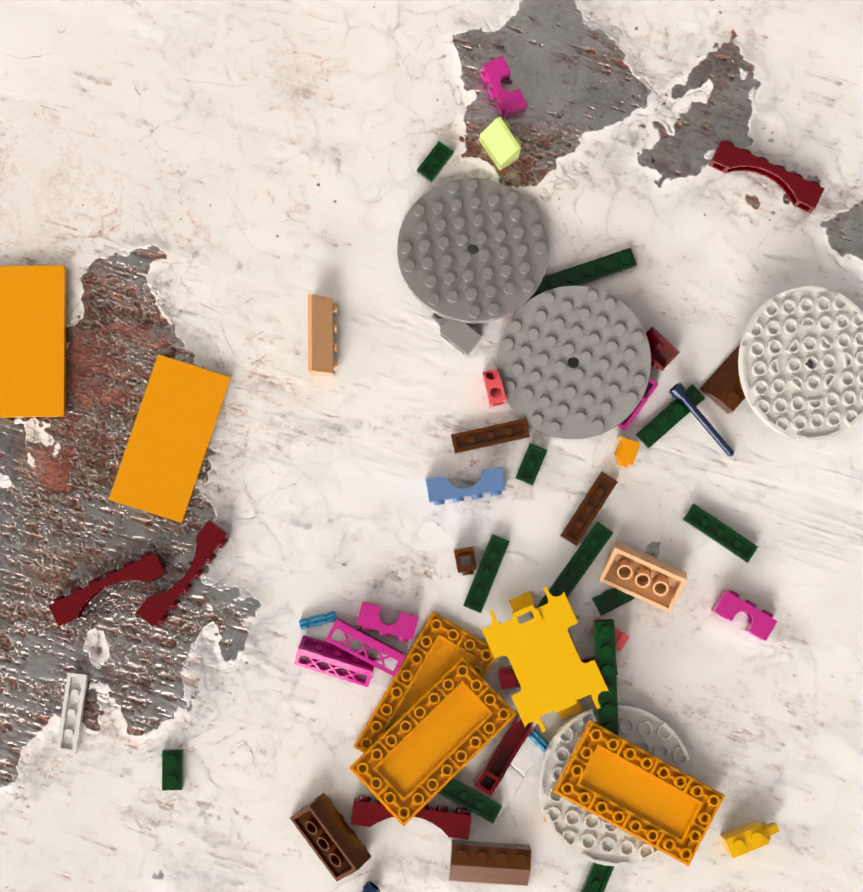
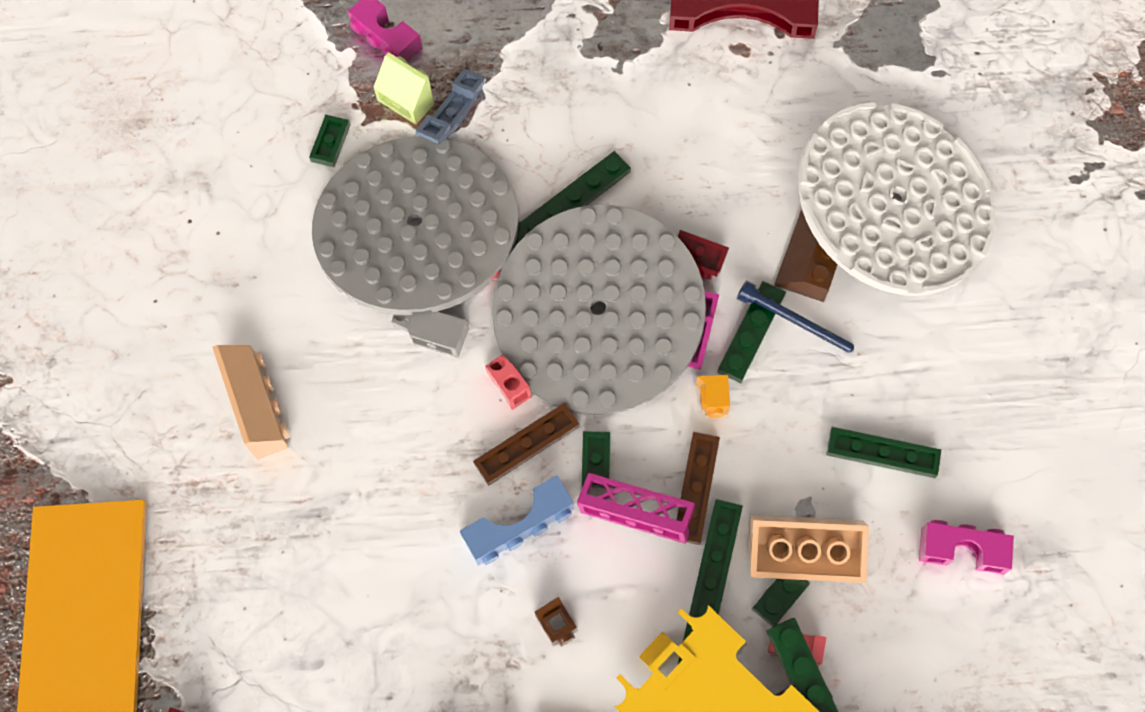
camera: 15 degrees left, 15 degrees down
dark green plate [463,534,510,613] -> none
none -> sand blue slope [416,69,486,144]
none -> dark pink fence [577,473,695,544]

